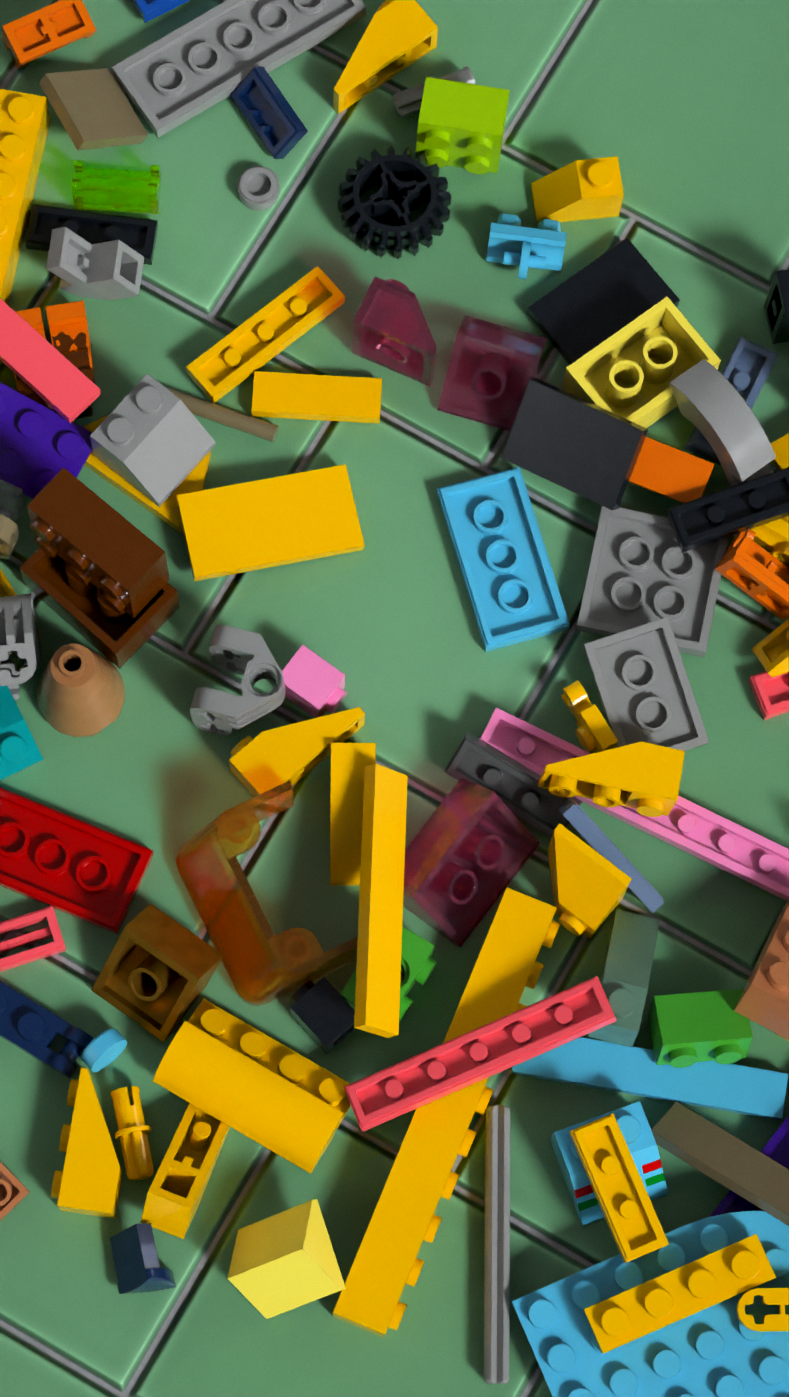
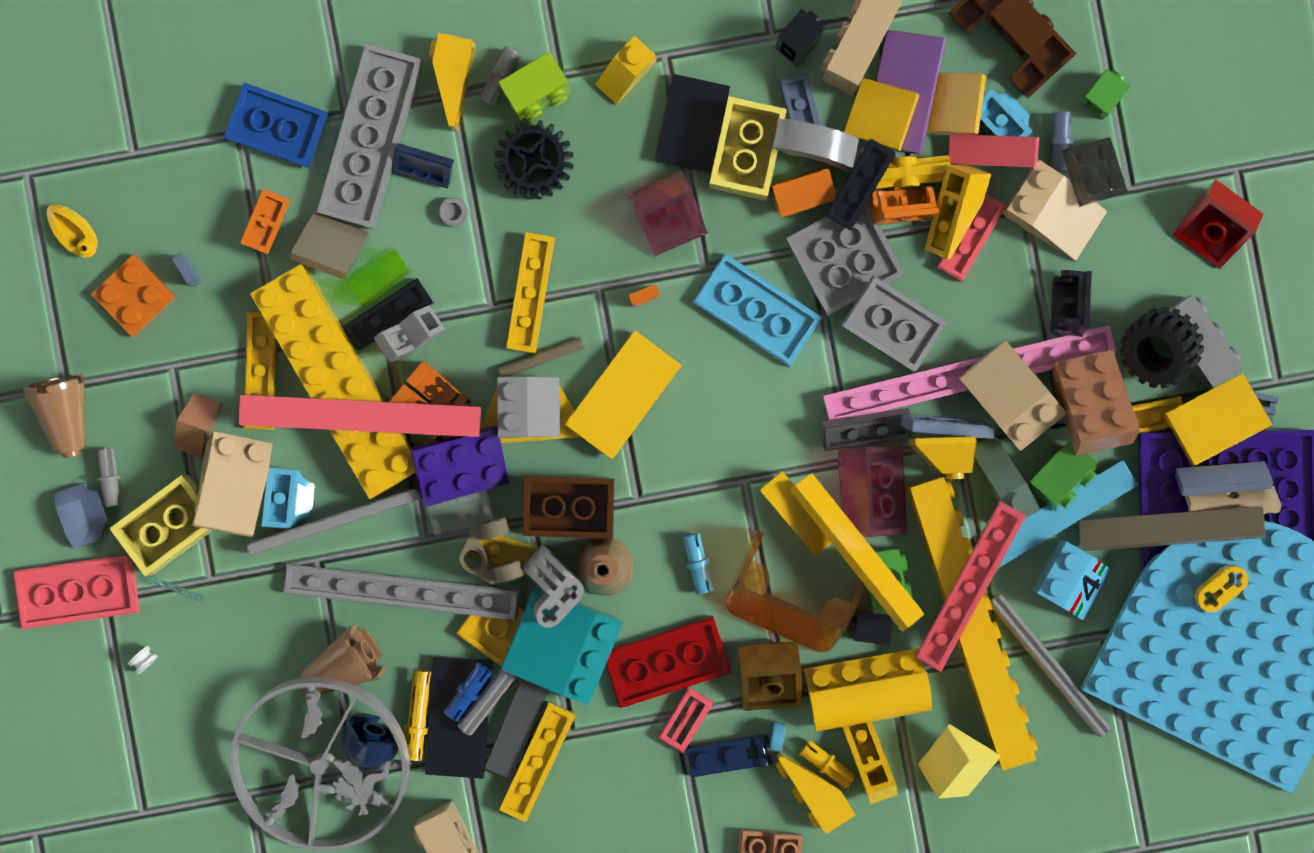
camera: 35 degrees left, 15 degrees up
reddish brown brick [27,467,169,618] -> none
dark blue tile [110,1223,176,1294] -> none
light grey piece [189,625,286,736] -> none
yellow slope [229,707,365,809] -> none
yellow tile [251,371,382,424] -> none
bright pink brick [282,644,347,718] -> none
clear pink slope [352,276,436,387] -> none
medium azure hips [486,213,567,280] -> none
black tile [501,378,648,511] -> none
yellow slope [537,741,685,817] -> none
yellow plate [561,680,618,753] -> none
yellow tile [569,1113,669,1263] -> none
yellow plate [584,1234,776,1354] -> none
none -> orange tile [628,284,660,307]
none -> medium azure pin [682,533,714,595]
none -> tan slope [959,340,1067,451]

